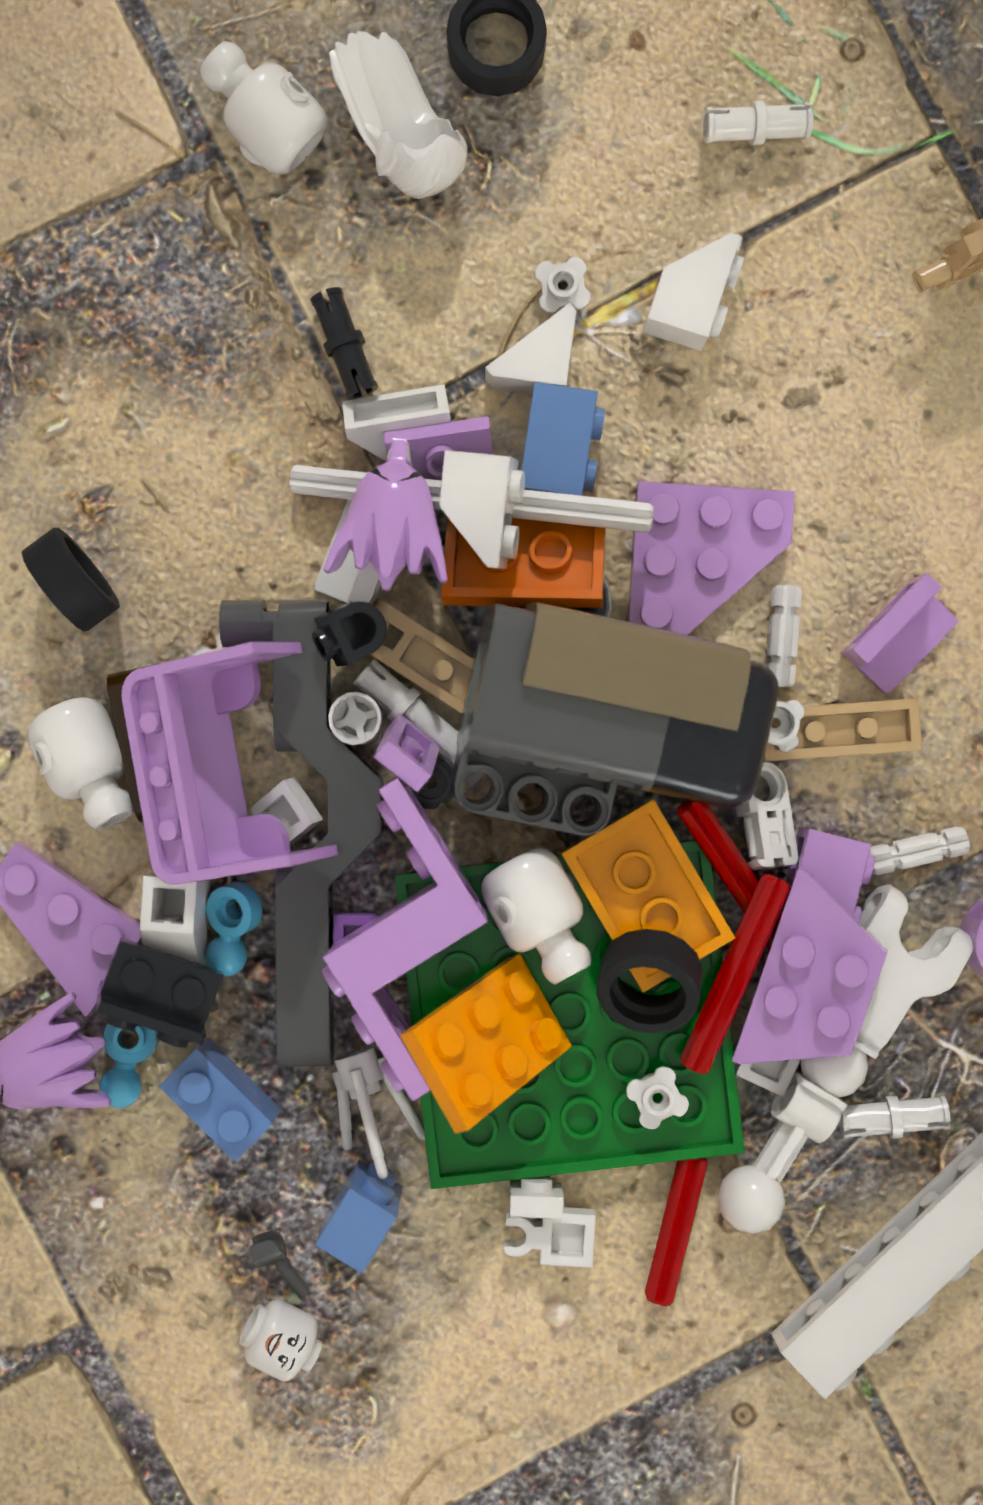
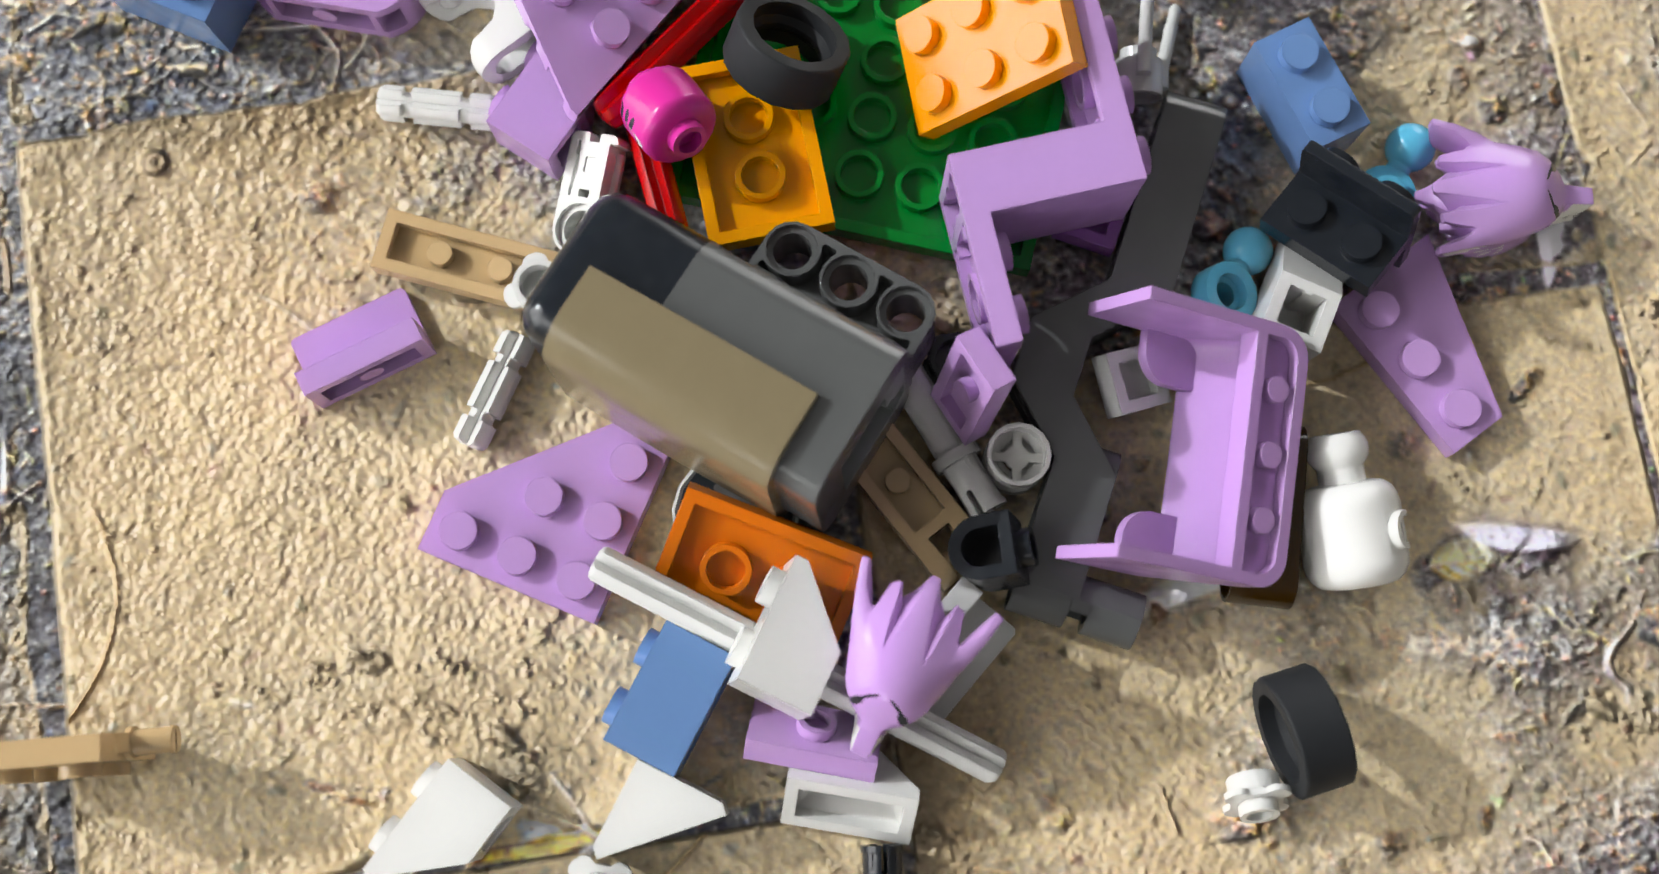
camera: 165 degrees left, 10 degrees down
white piece [481,848,591,985] -> none
none -> dark pink head [620,65,716,163]
none -> white plate [1222,769,1292,824]

